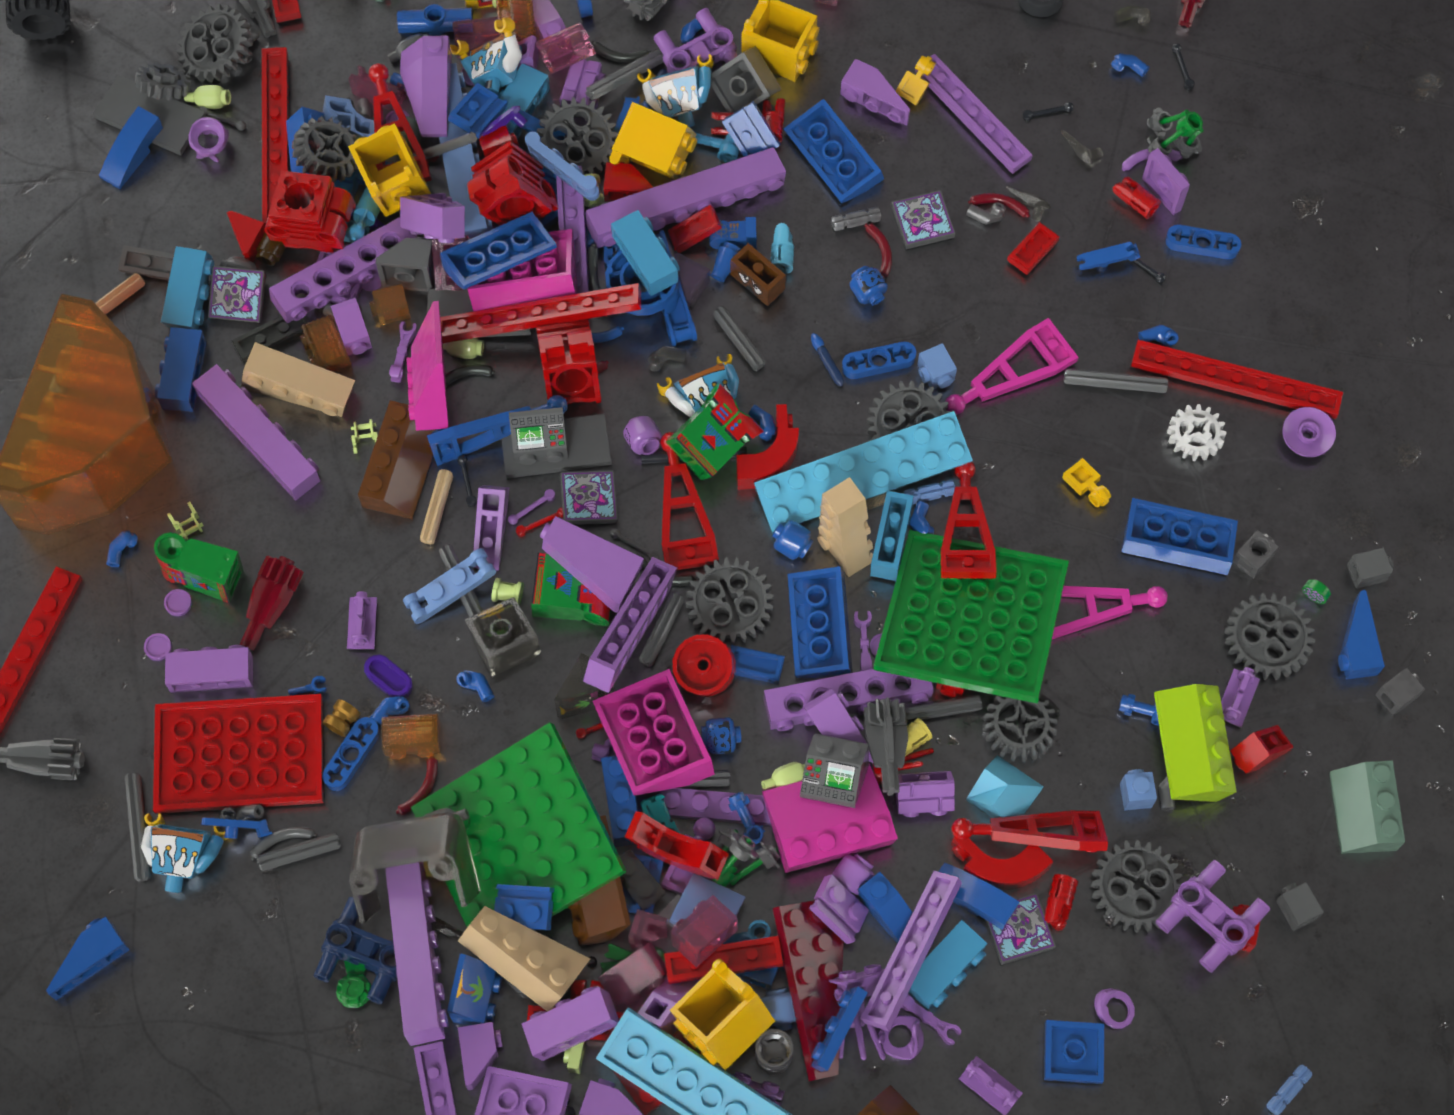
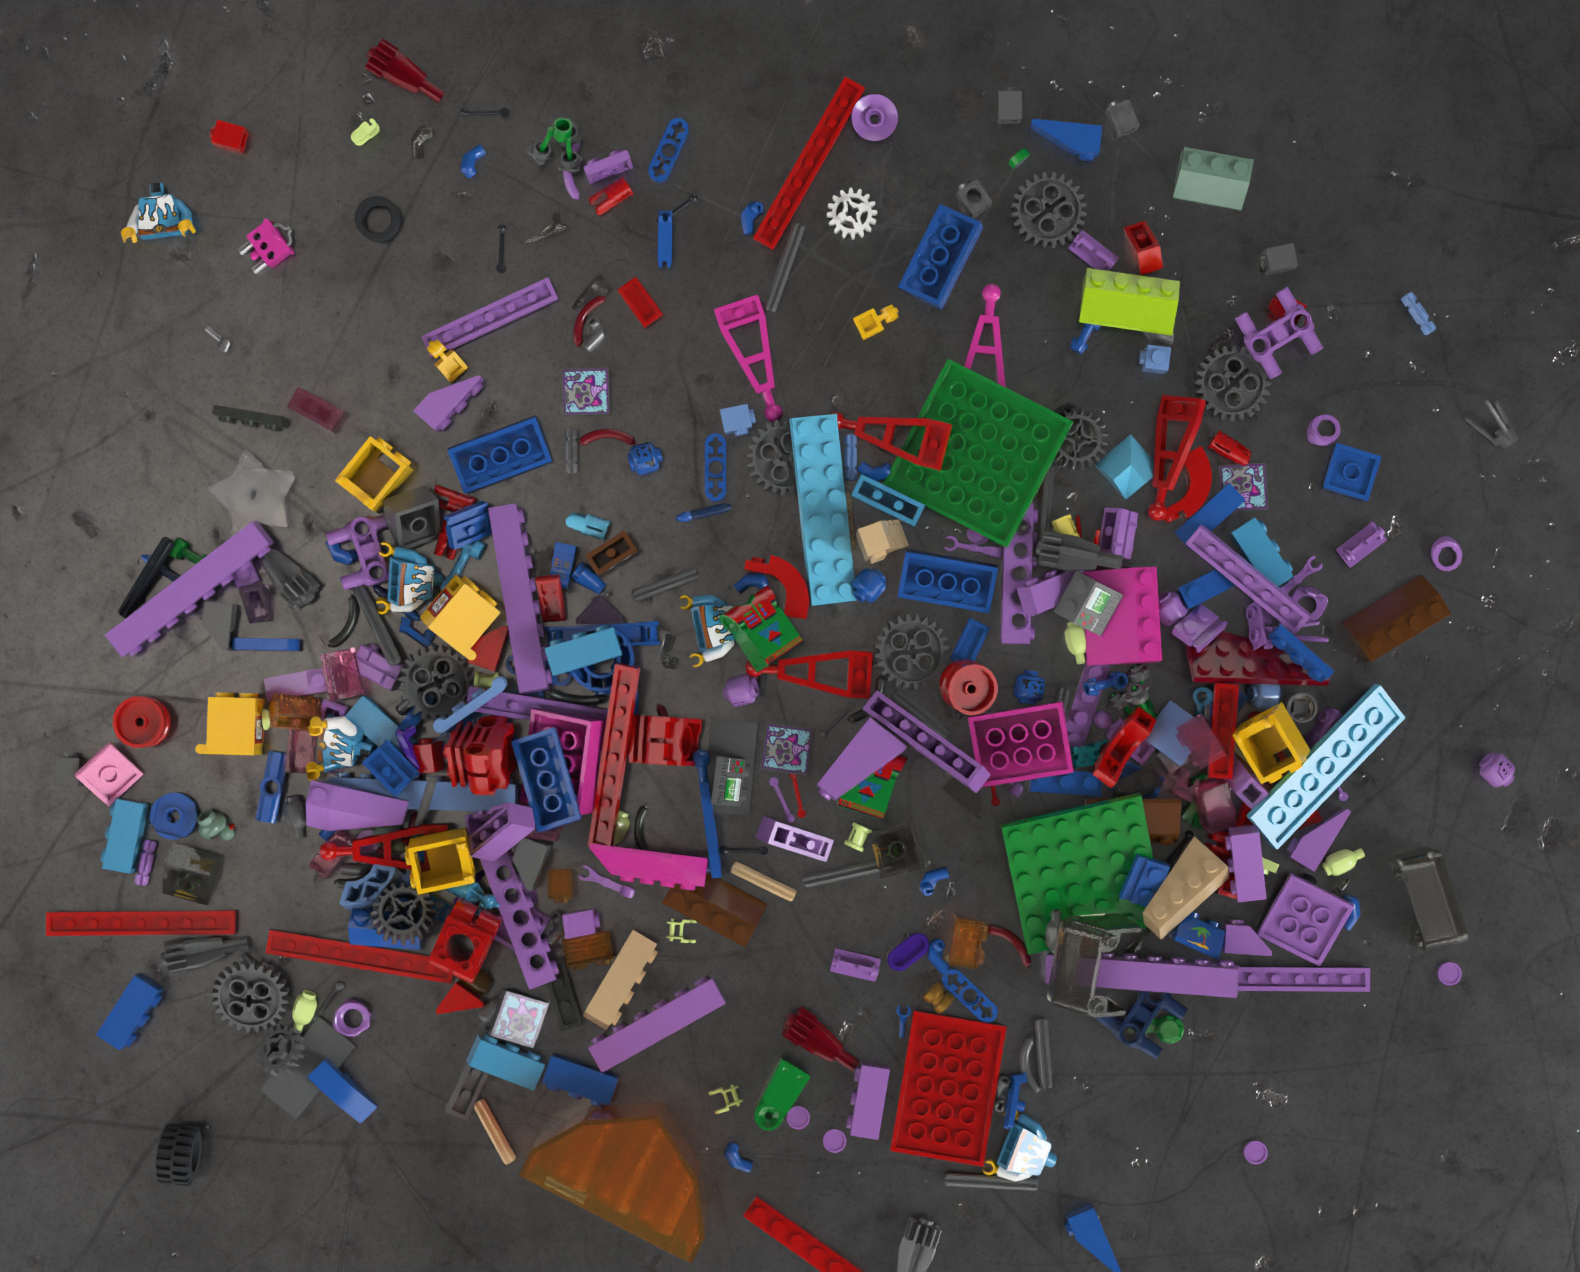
camera: 75 degrees left, 20 degrees up
medium blue plate [403,548,497,624] -> none

